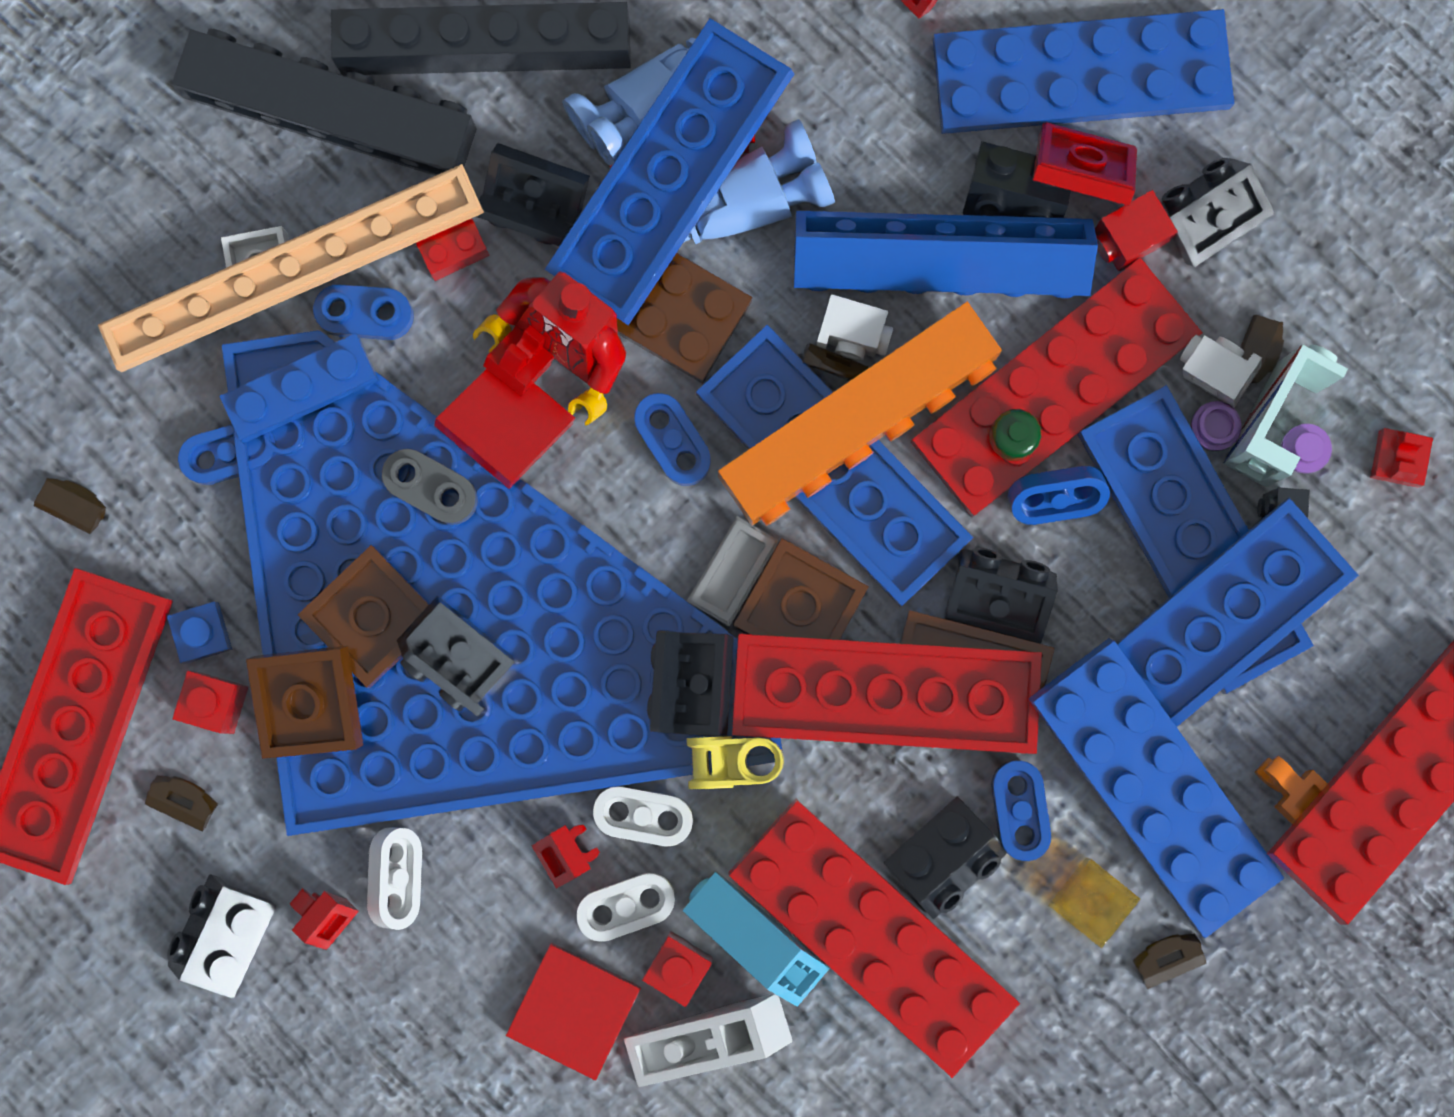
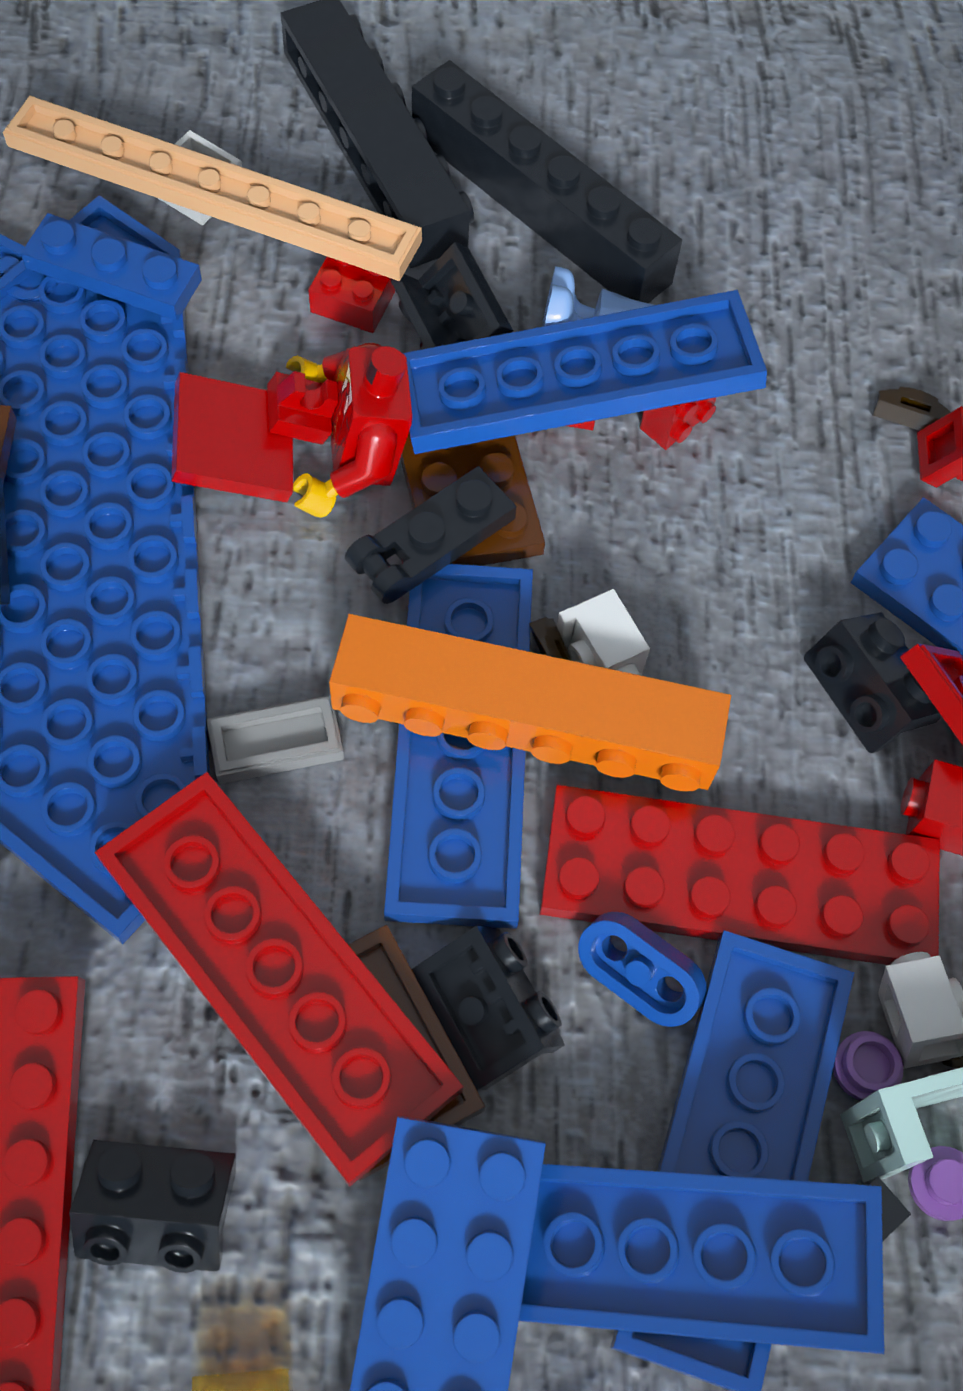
camera: 40 degrees right, 20 degrees down
blue plate [313,285,414,340] -> none
dark grey plate [382,449,478,525] -> none
blue plate [634,393,711,486] -> none
black bracket [647,630,734,737] -> none
light blue piece [684,119,835,244] -> none
light yellow piece [686,736,784,789] -> none
reddish brown plate [733,538,869,640] -> none
blue brick [794,211,1098,298] -> none
dark green piece [989,409,1041,461] -> none
blue plate [991,760,1051,861] -> none
none -> black plate [345,466,517,604]

